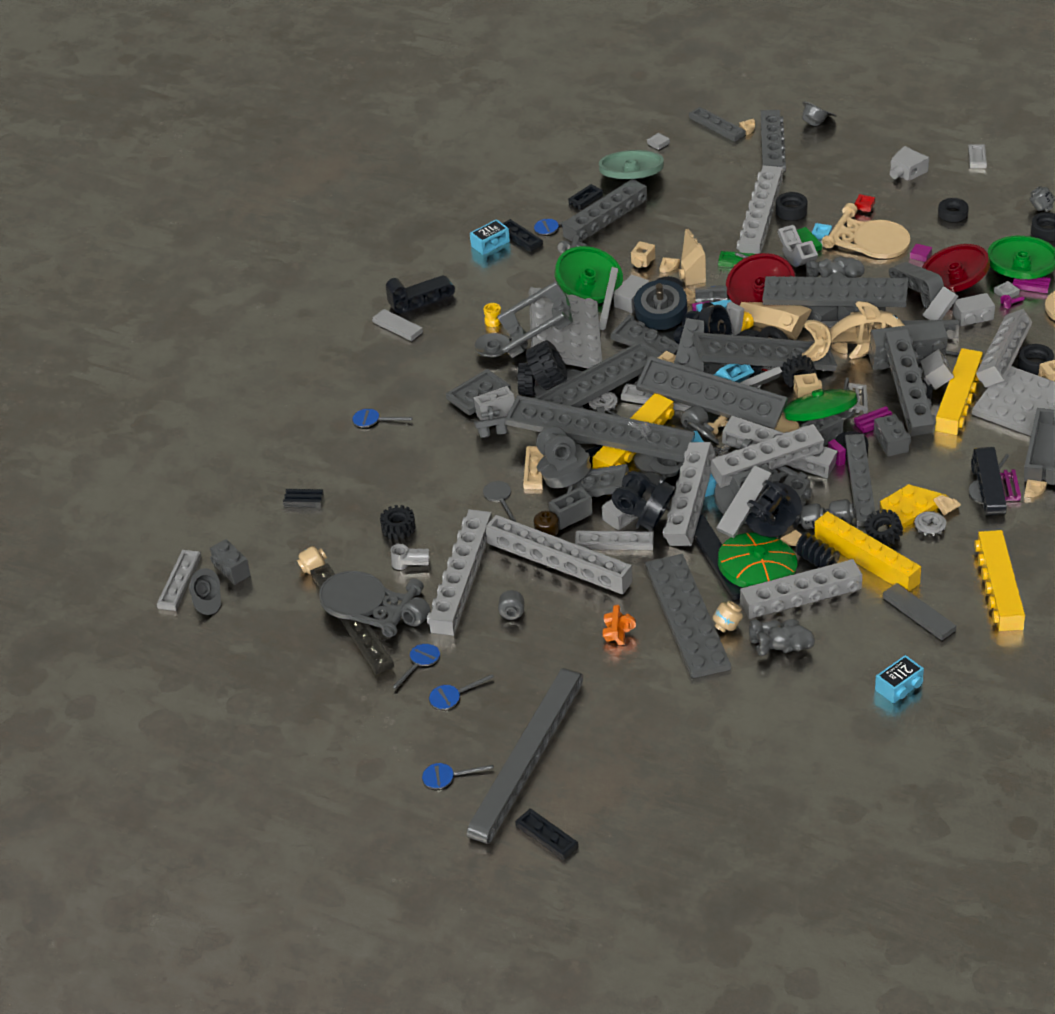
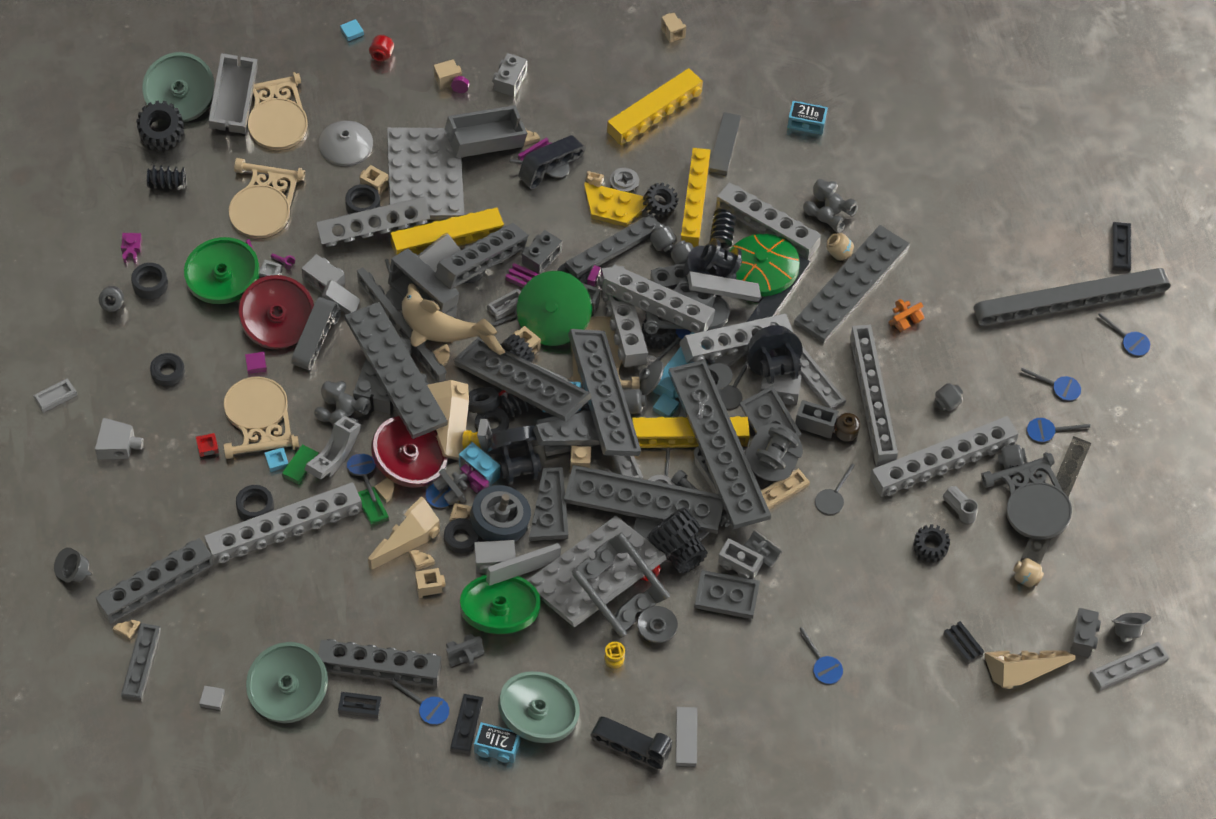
camera: 135 degrees left, 15 degrees up
none -> sand green dish [498,671,580,743]
none -> tan wedge [985,650,1075,689]

